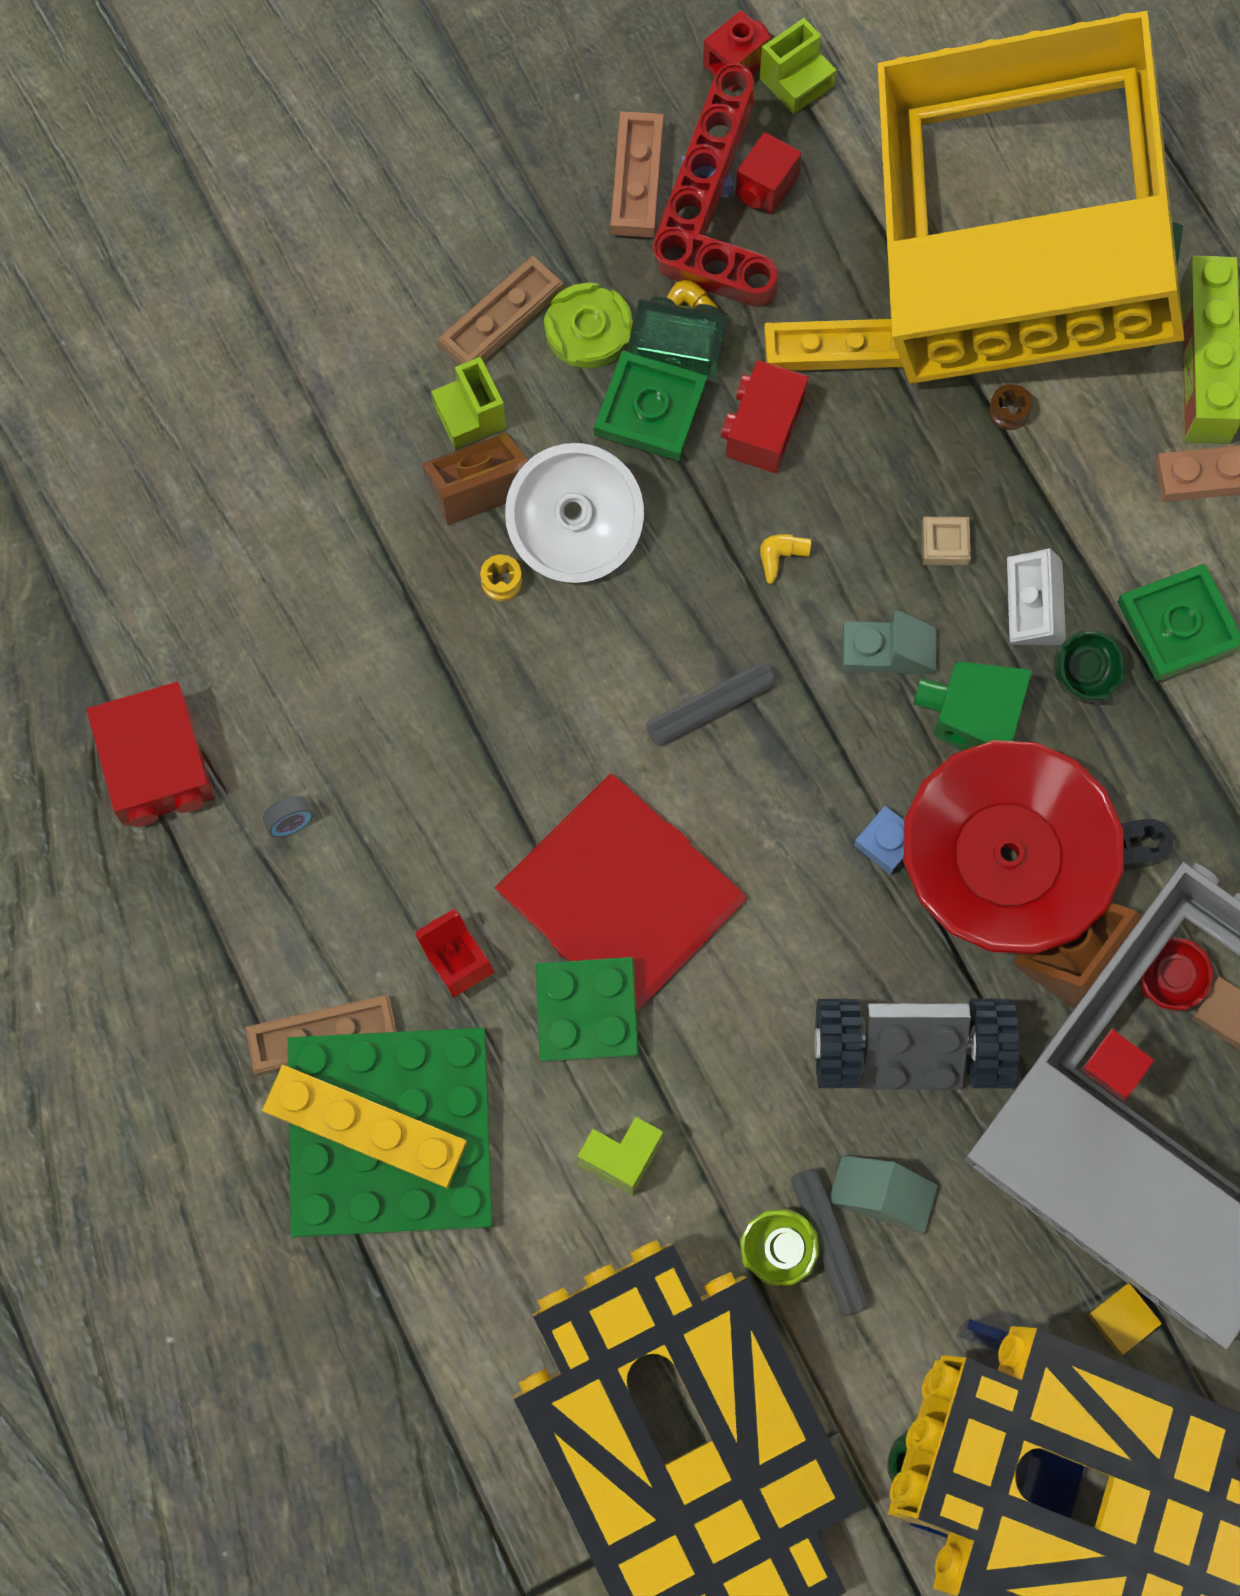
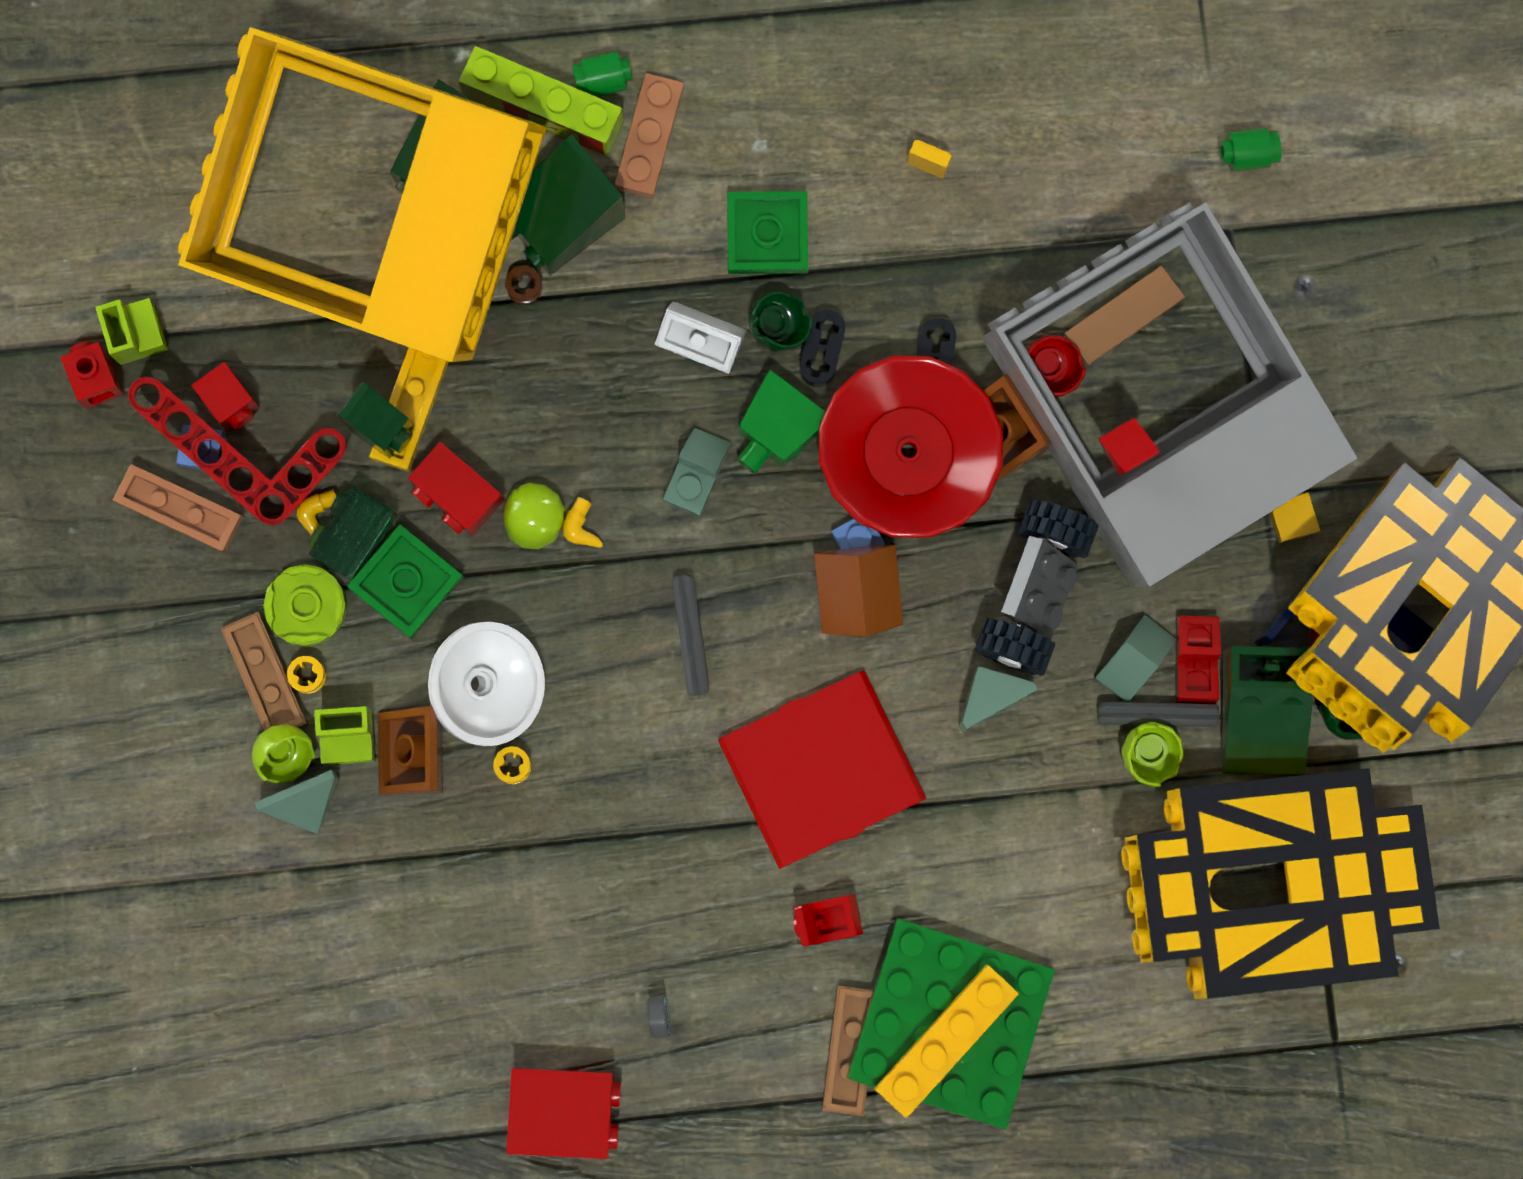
camera: 75 degrees left, 10 degrees up
green plate [535,957,639,1063] -> none
lime piece [577,1117,663,1196] -> none
tan tile [921,517,971,566] -> none
none -> lime hair [252,724,316,784]
none -> sand green slope [254,770,340,834]
none -> yellow bush [287,656,327,694]
none -> dark green slope [338,382,413,459]
none -> lime hair [503,483,565,549]
none -> dark green slope [511,135,625,276]
none -> black beam [799,310,845,388]
none -> dark orange slope [814,544,903,637]
none -> sand green slope [959,666,1038,733]
none -> red slope [1176,616,1221,704]
none -> dark green slope [1222,646,1313,776]

